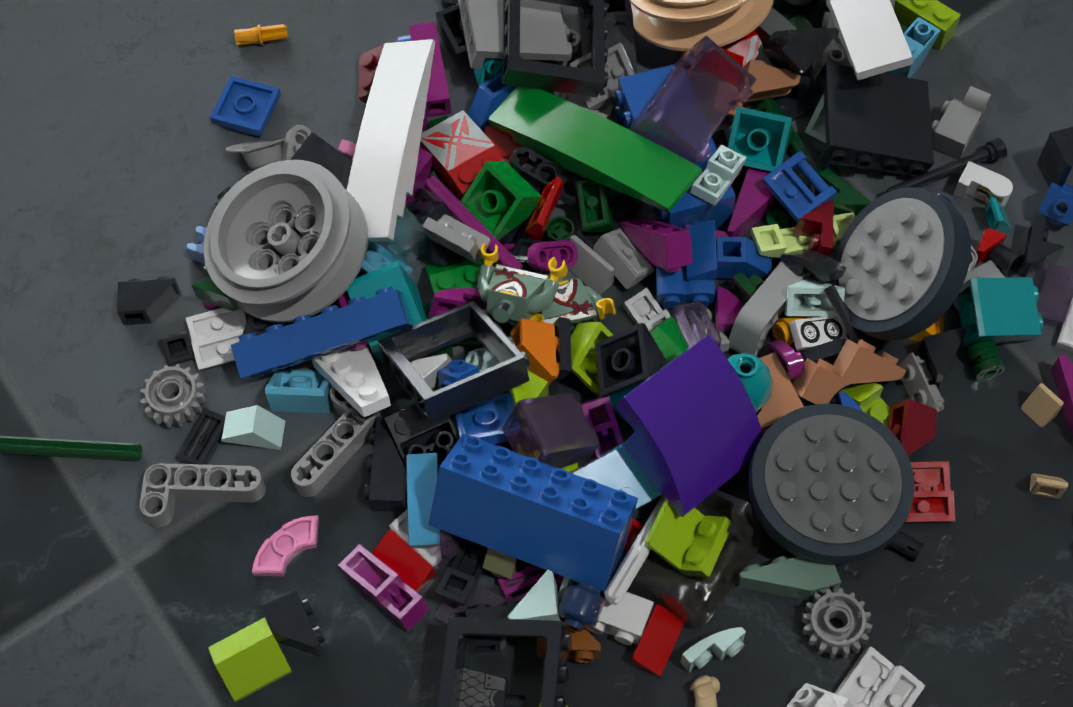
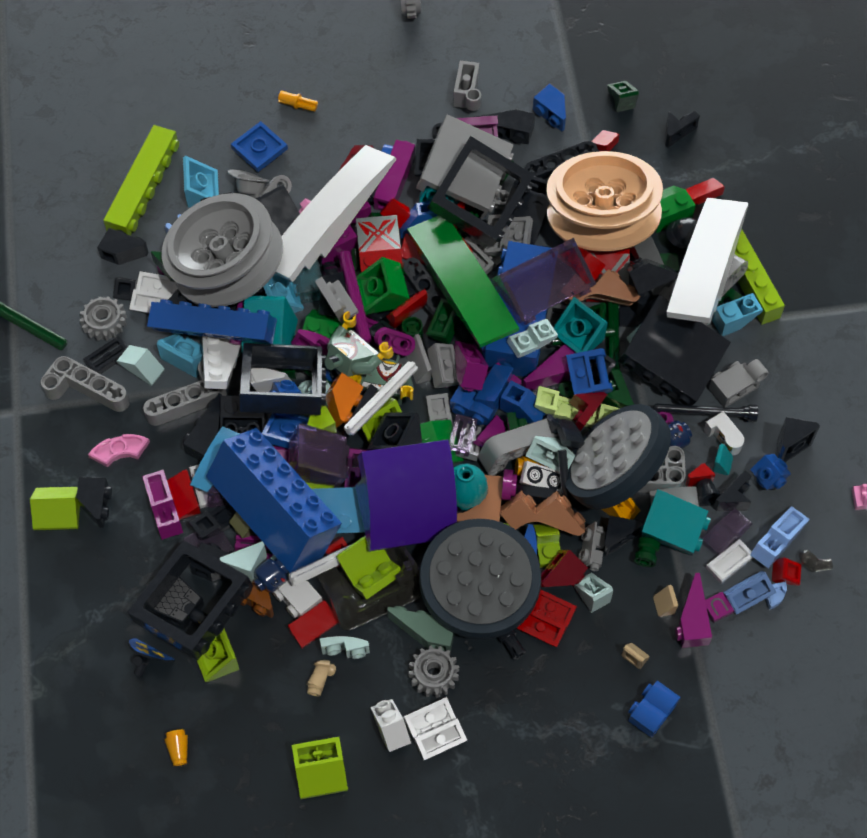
camera: 25 degrees right, 0 degrees up
none -> lime brick [103,125,179,236]
none -> medium azure slope [183,156,219,208]
none -> white axle [344,361,418,435]
none -> red slope [380,198,410,229]
none -> light aqua slope [573,573,613,613]

